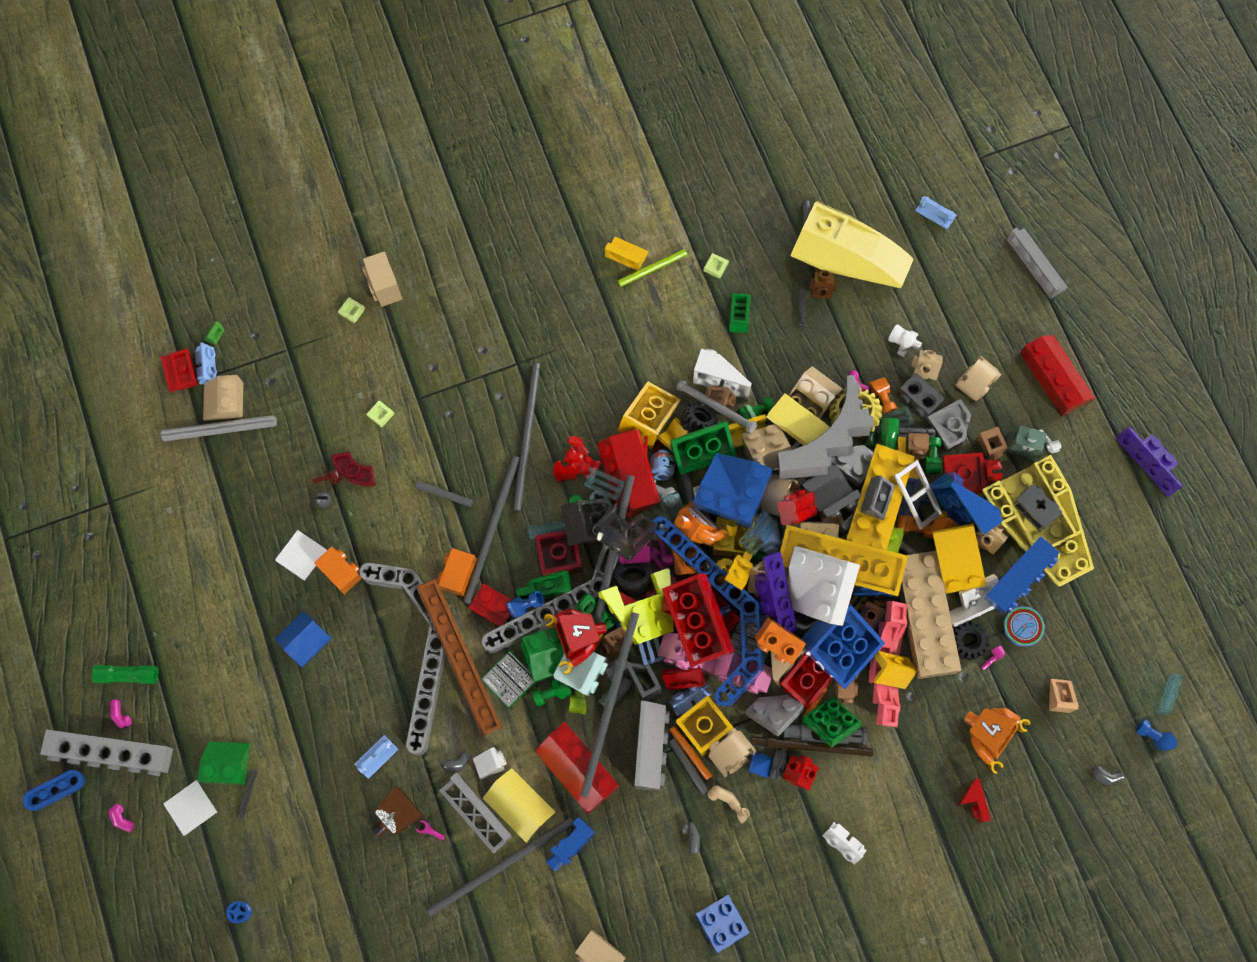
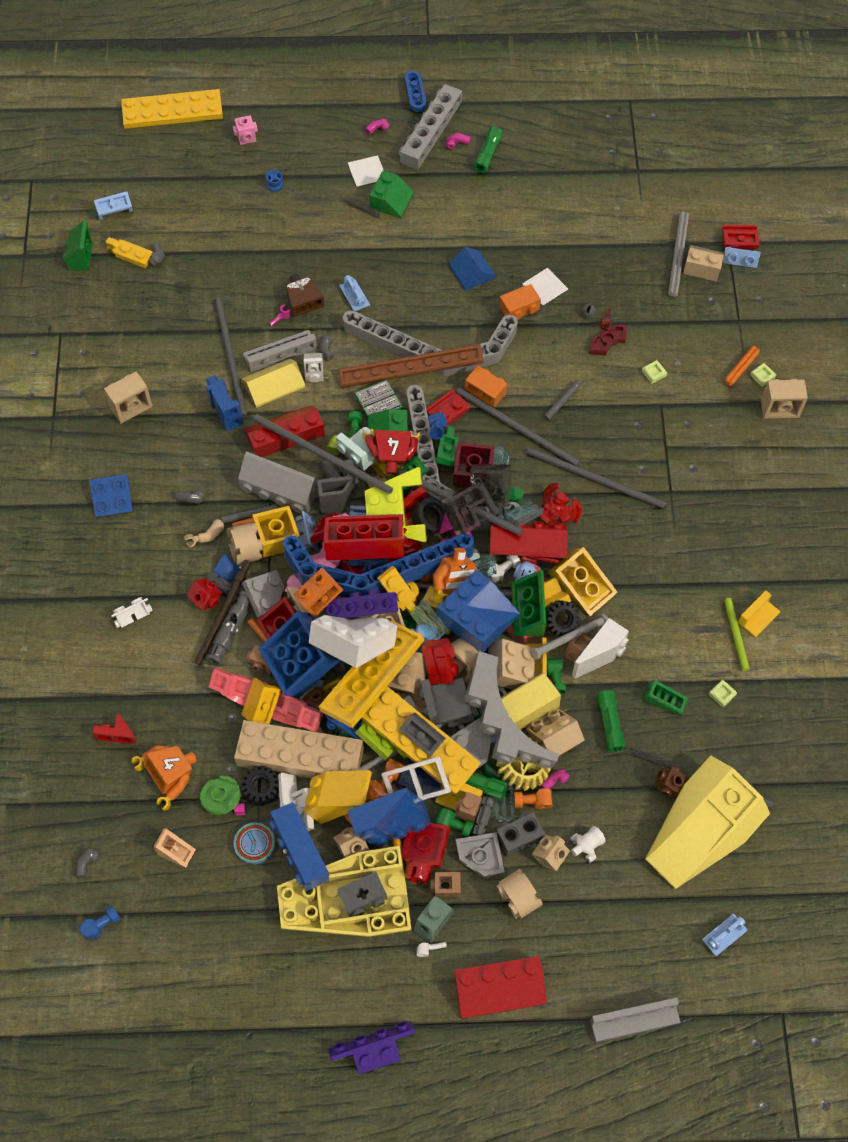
camera: 105 degrees right, 10 degrees down
bright green slope [203,321,224,345] -> none
green tile [803,697,862,748] -> none
clear light blue tile [1157,673,1183,716] -> none
none -> bright green tile [200,776,241,815]
none -> green axle [597,690,626,753]
none -> orange axle [724,346,760,386]

